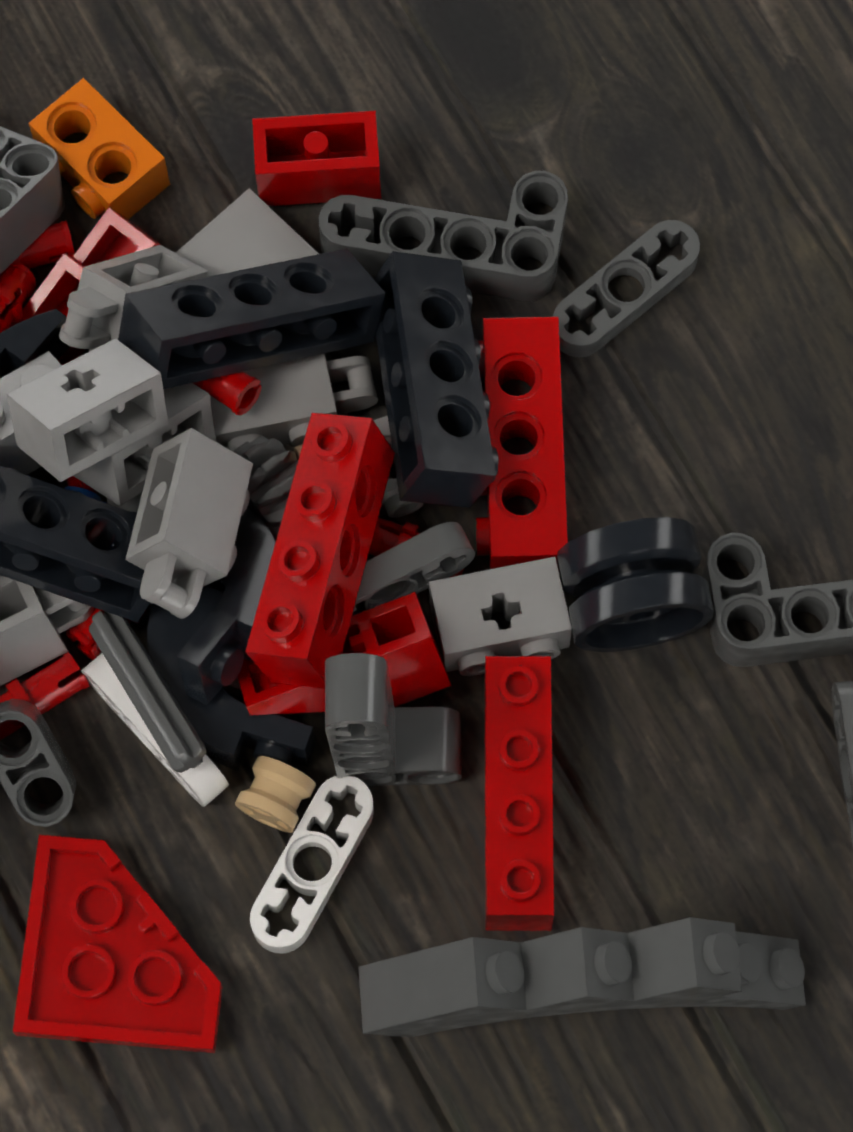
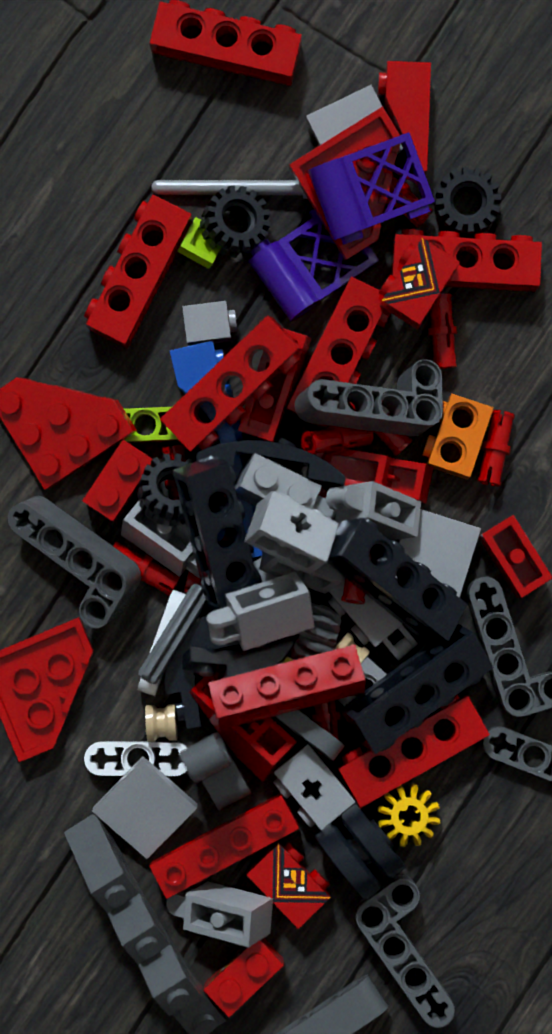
camera: 65 degrees right, 15 degrees up
none -> light grey tile [92,756,198,859]
none -> light grey brick [167,881,273,947]
none -> red brick [203,938,284,1017]
none -> brick [246,840,331,929]
none -> yellow gear [377,783,440,847]
none -> red pin [477,410,515,487]

